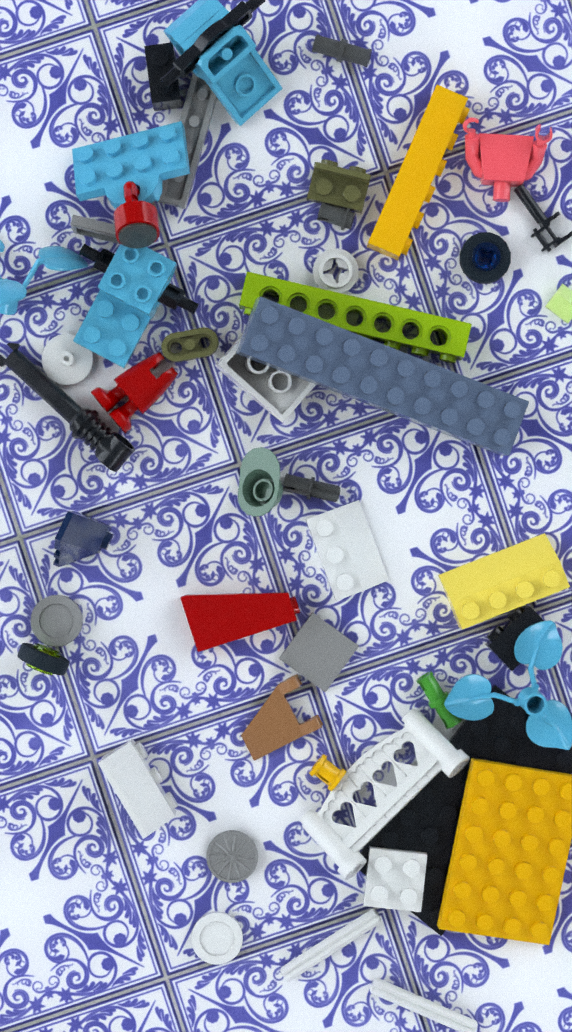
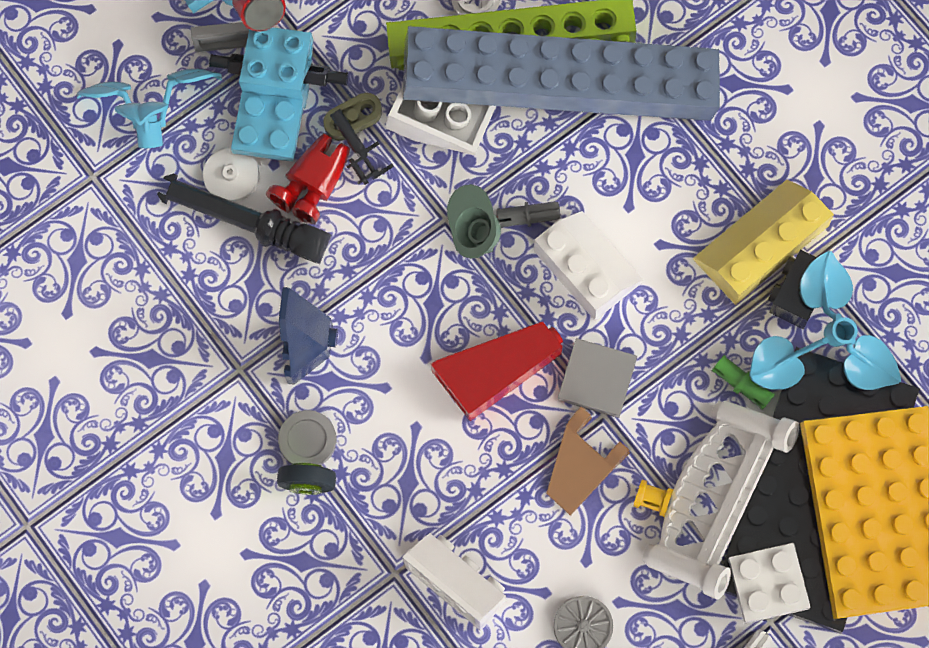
camera: 15 degrees left, 15 degrees down
none -> black piece [330,109,394,185]

